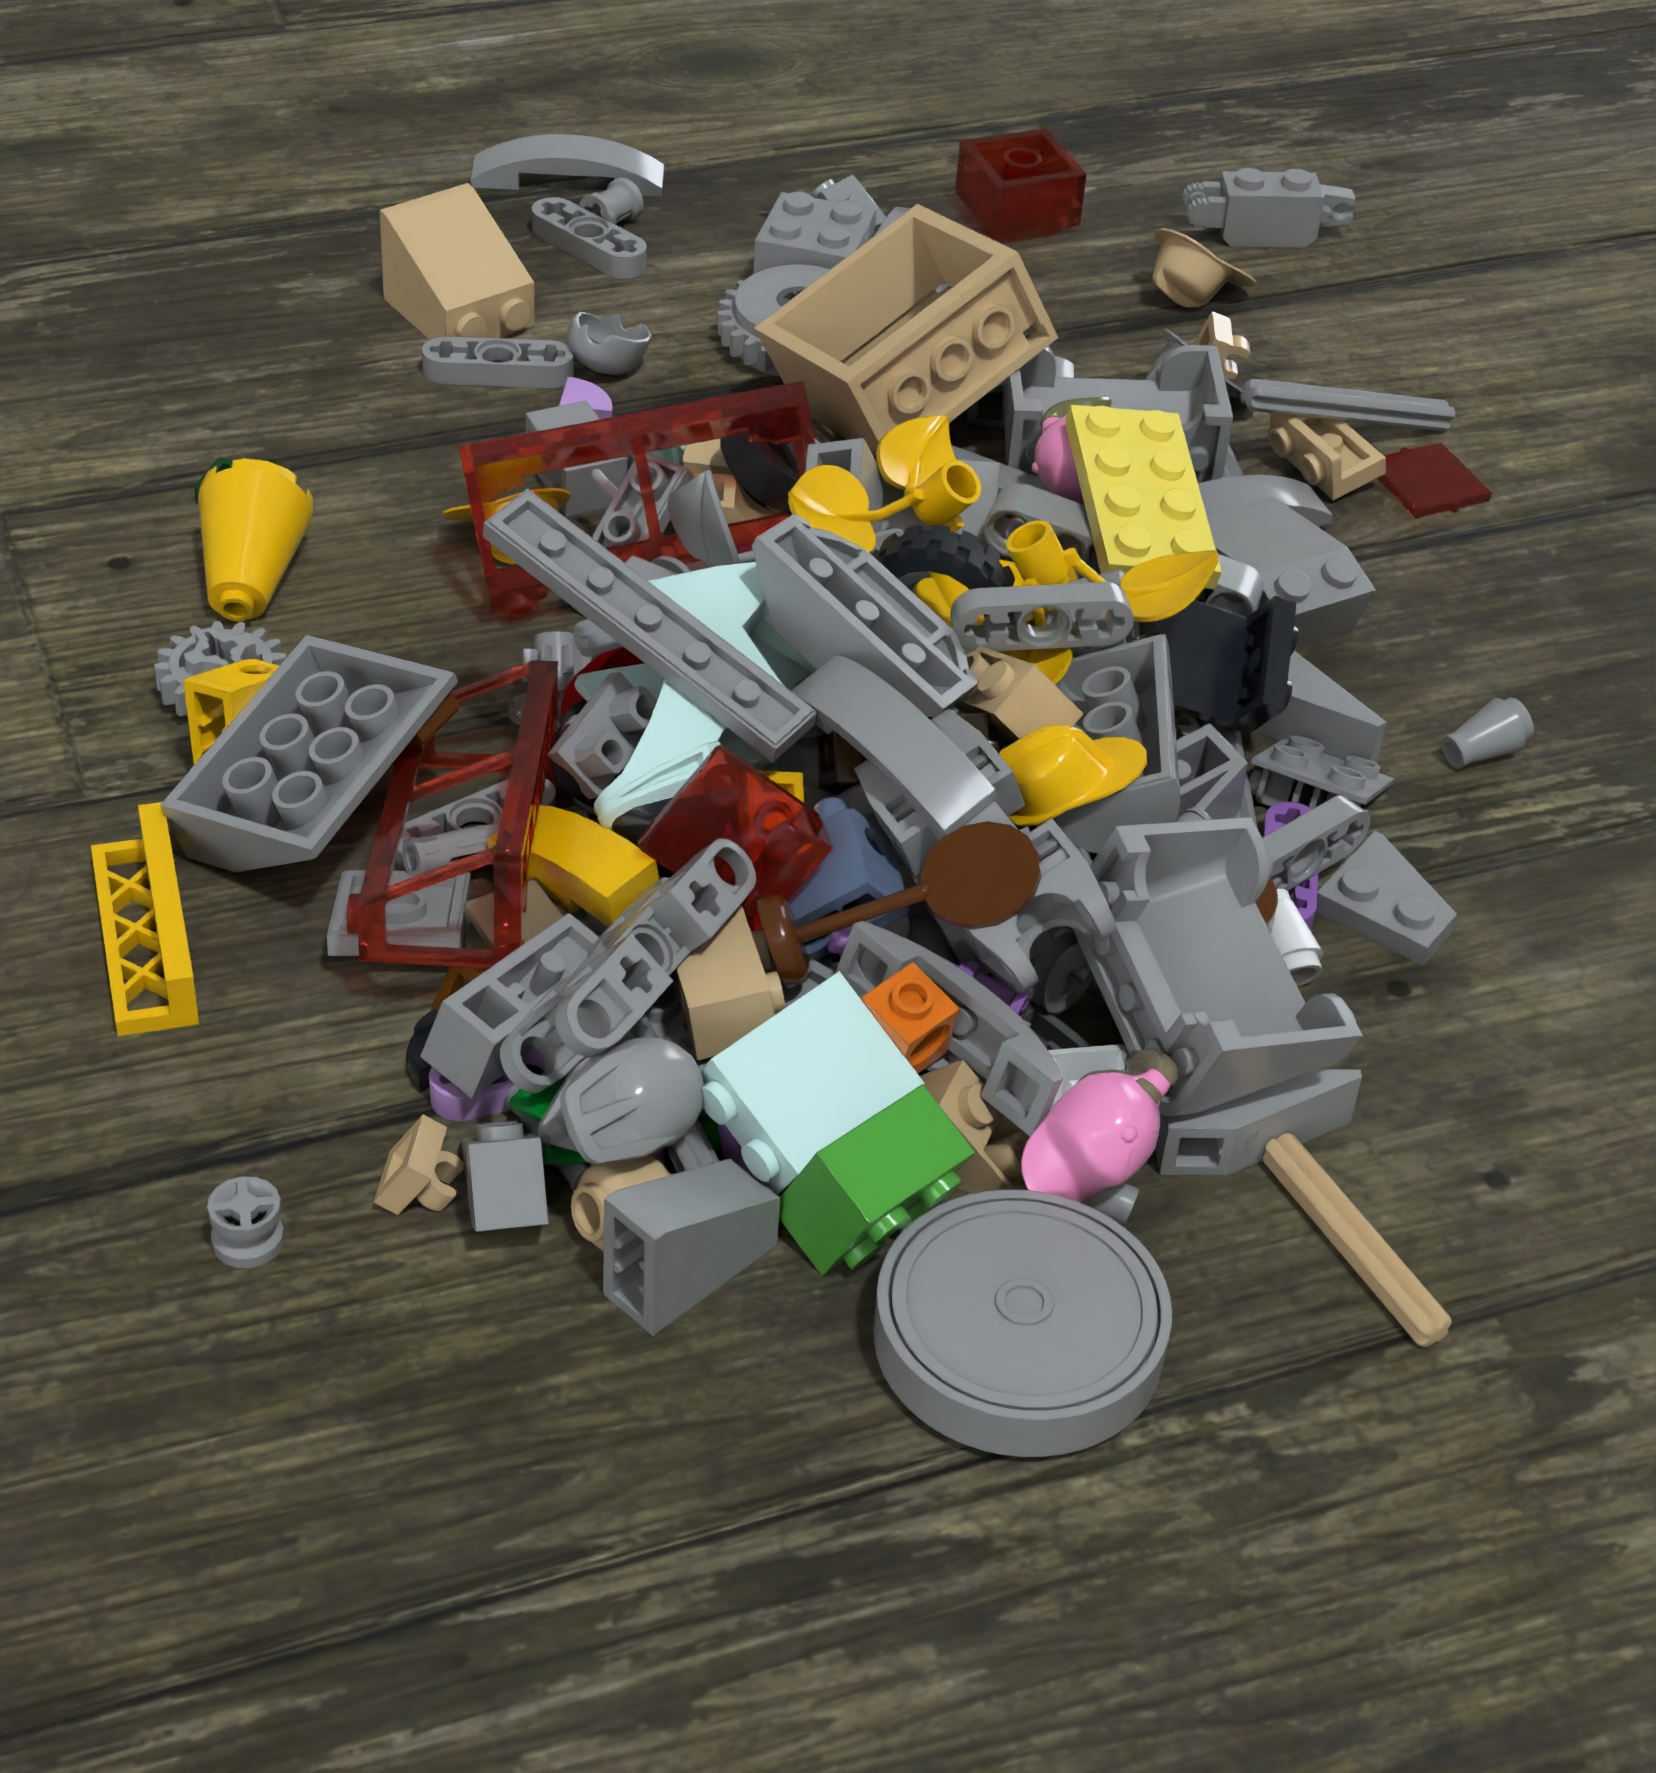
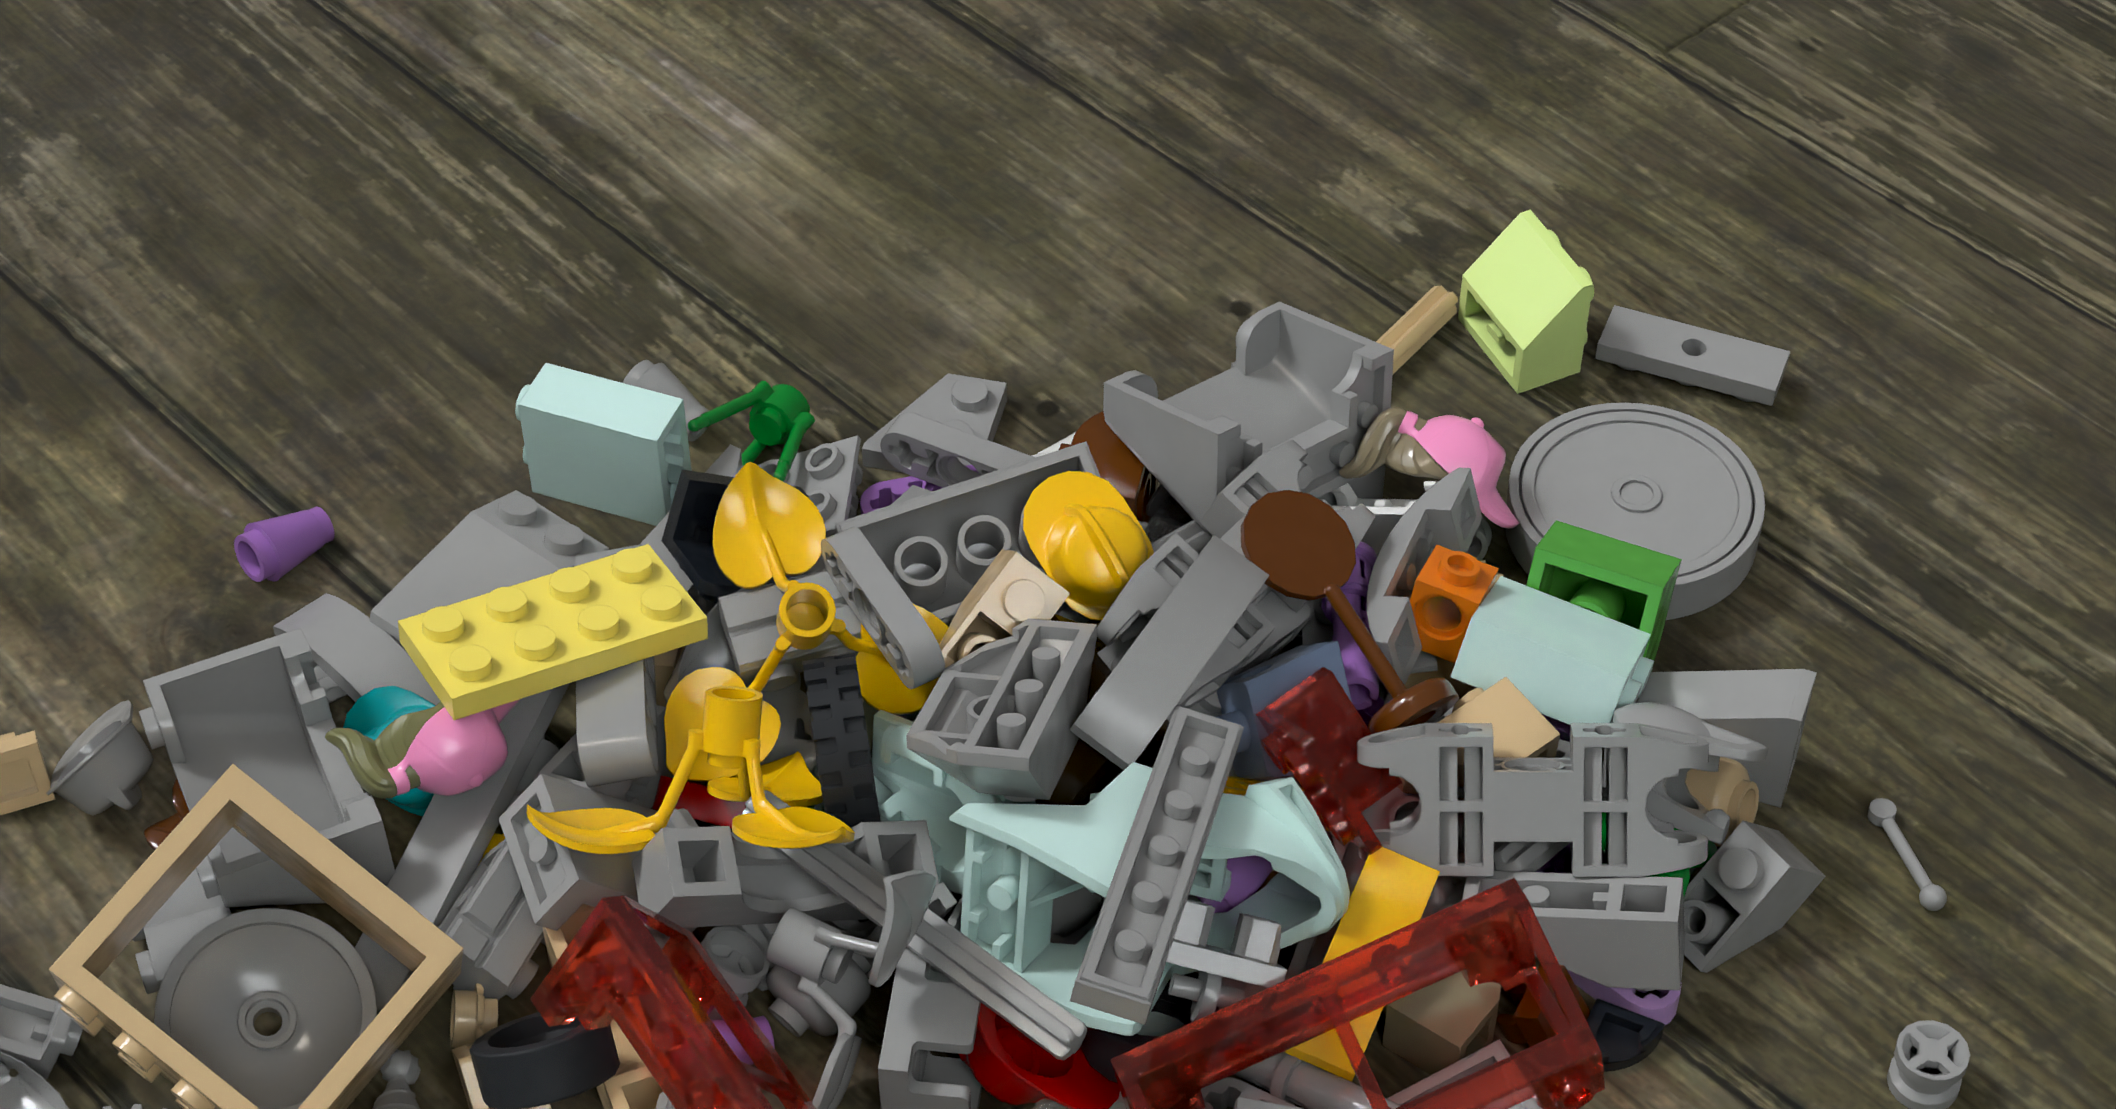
camera: 110 degrees left, 5 degrees up
tan tile [374,1114,464,1215] -> none
light grey axle [1240,379,1456,431] -> none
tan bracket [1268,413,1386,500] -> none
clear red piece [1377,442,1492,518] -> none
none -> medium lavender cone [234,506,334,582]
none -> light aqua brick [515,363,692,526]
none -> green plant [687,381,815,481]
none -> yellowish green slope [1458,210,1594,394]
none -> light grey tile [1595,305,1790,406]
none -> light grey hinge [1867,798,1947,911]

